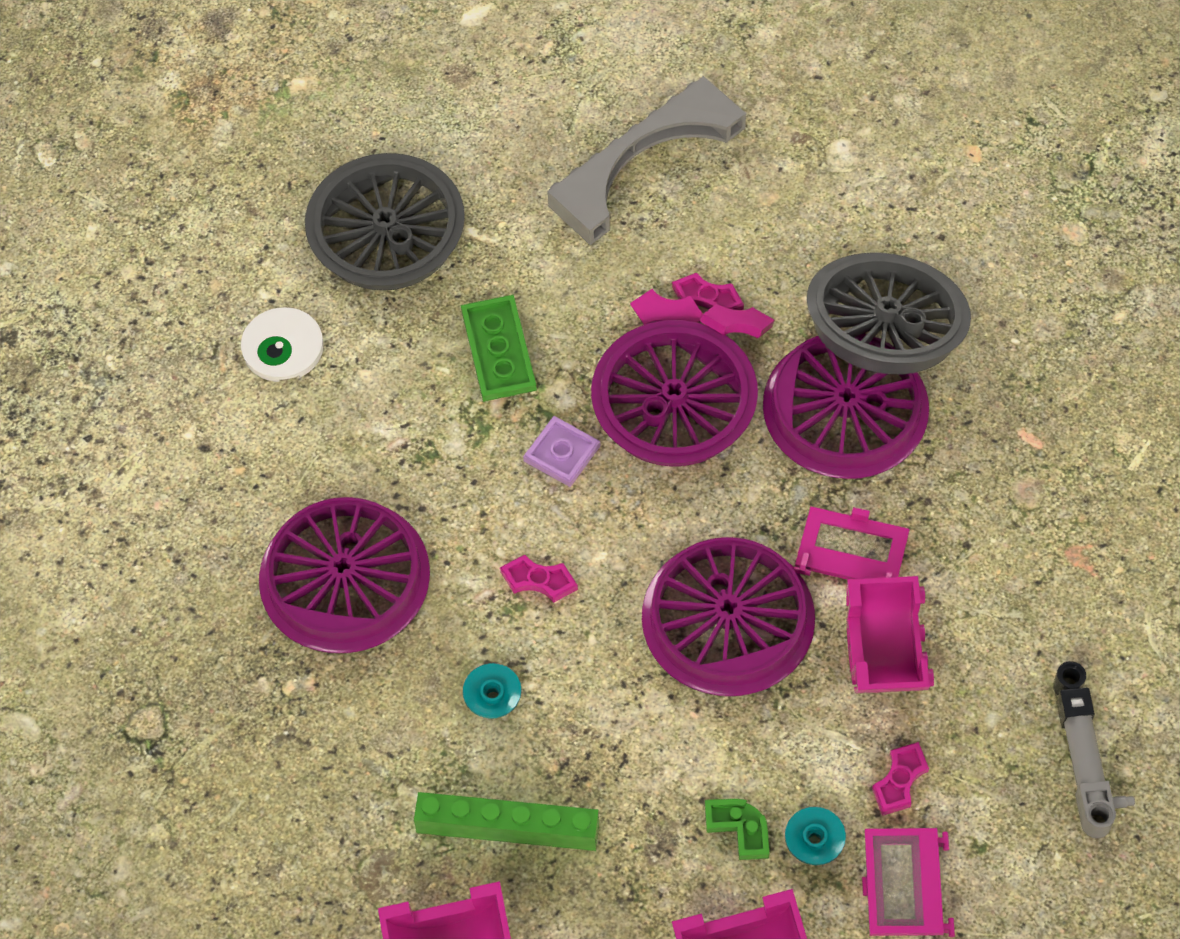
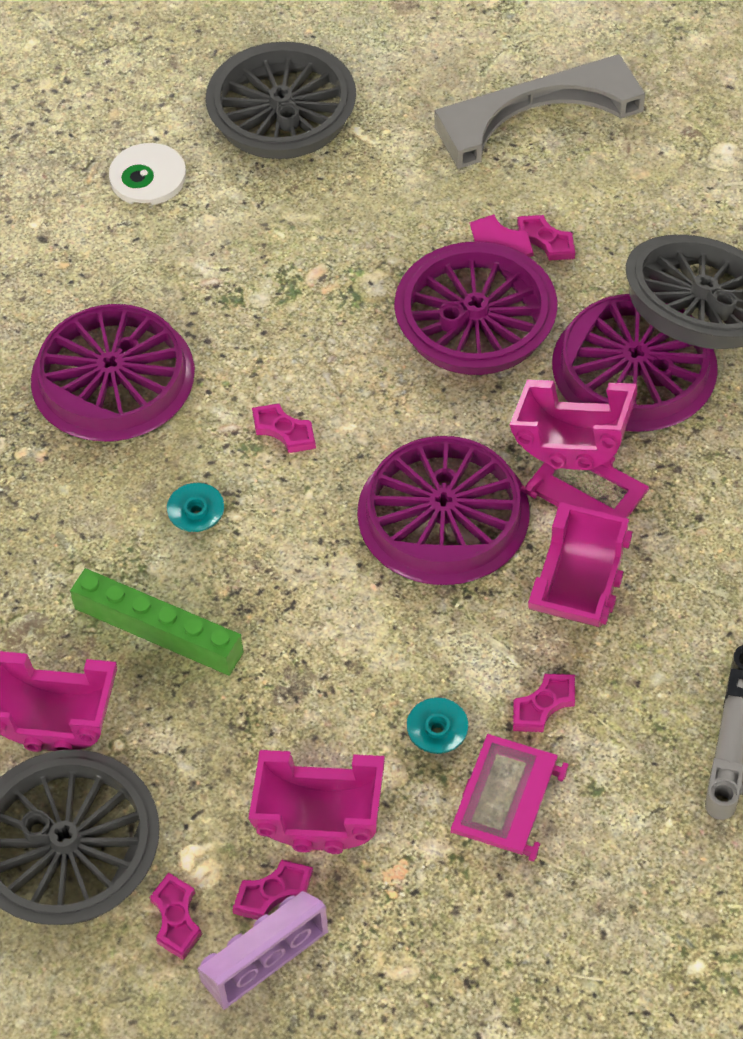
camera: 20 degrees right, 5 degrees down
bright green plate [461,295,537,402] -> none
lavender tile [523,416,601,487] -> none
dark pink tile [701,304,775,338] -> none
bright green plate [705,799,770,860] -> none
none -> dark pink cylinder [509,380,637,470]

